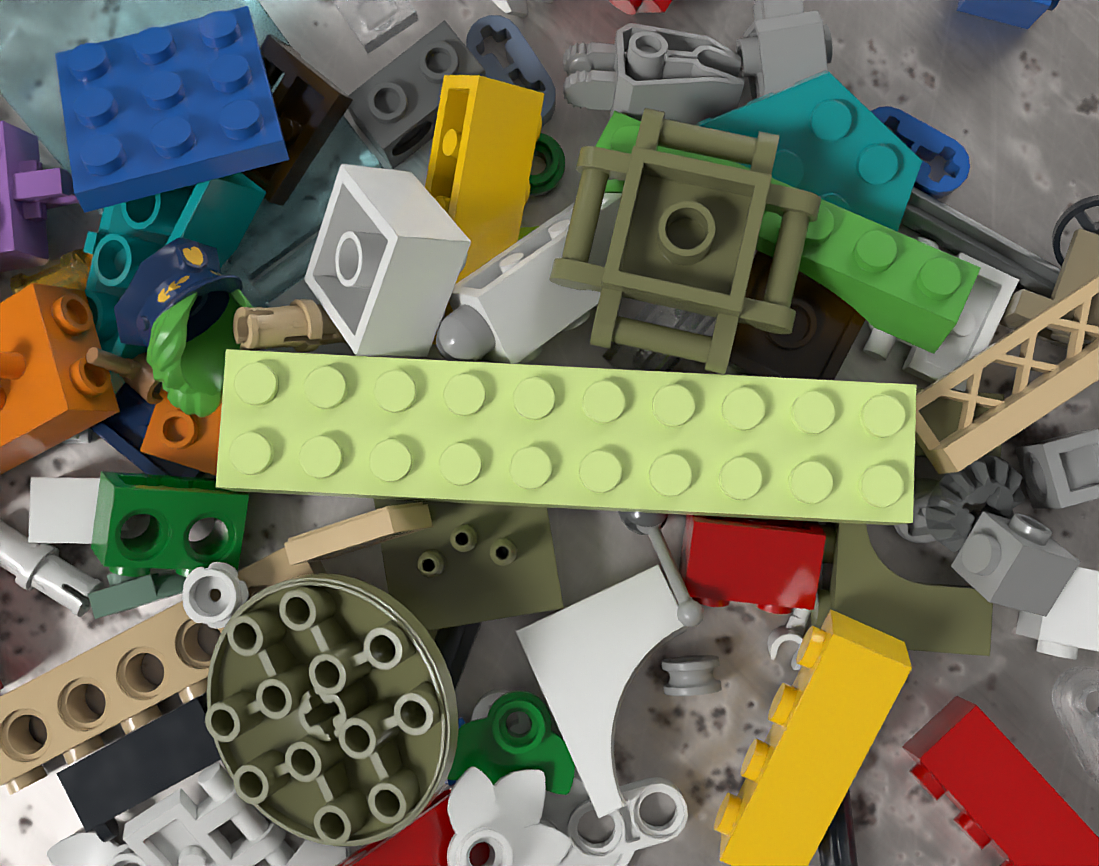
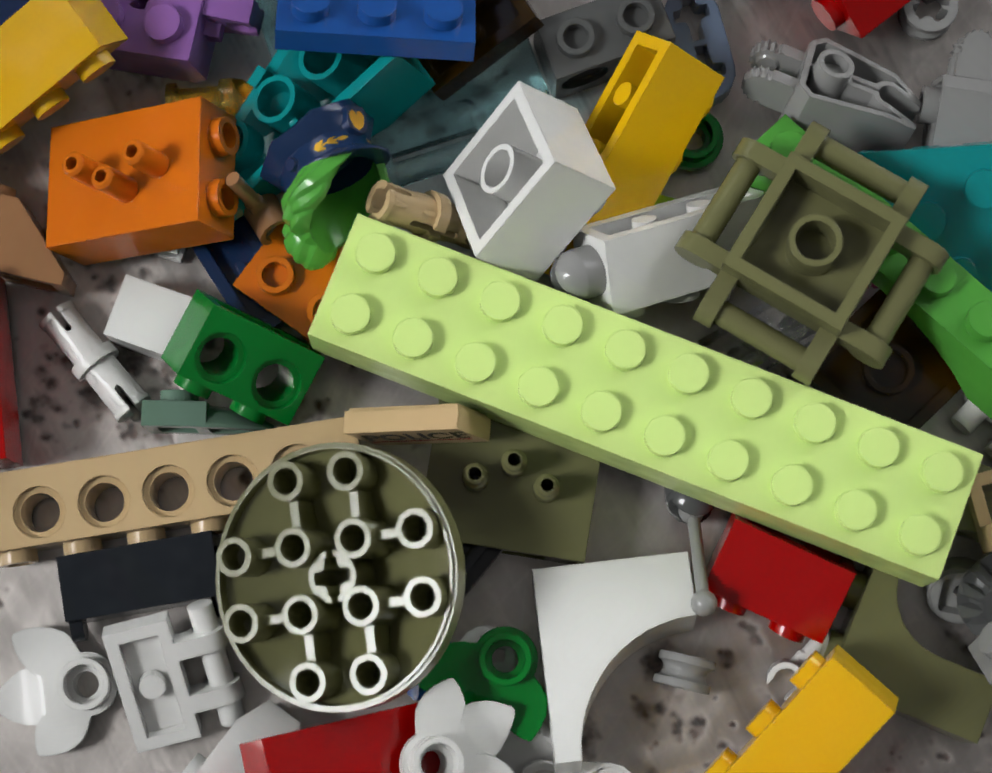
camera: 15 degrees right, 5 degrees down
white plate [182,562,249,629] -> none

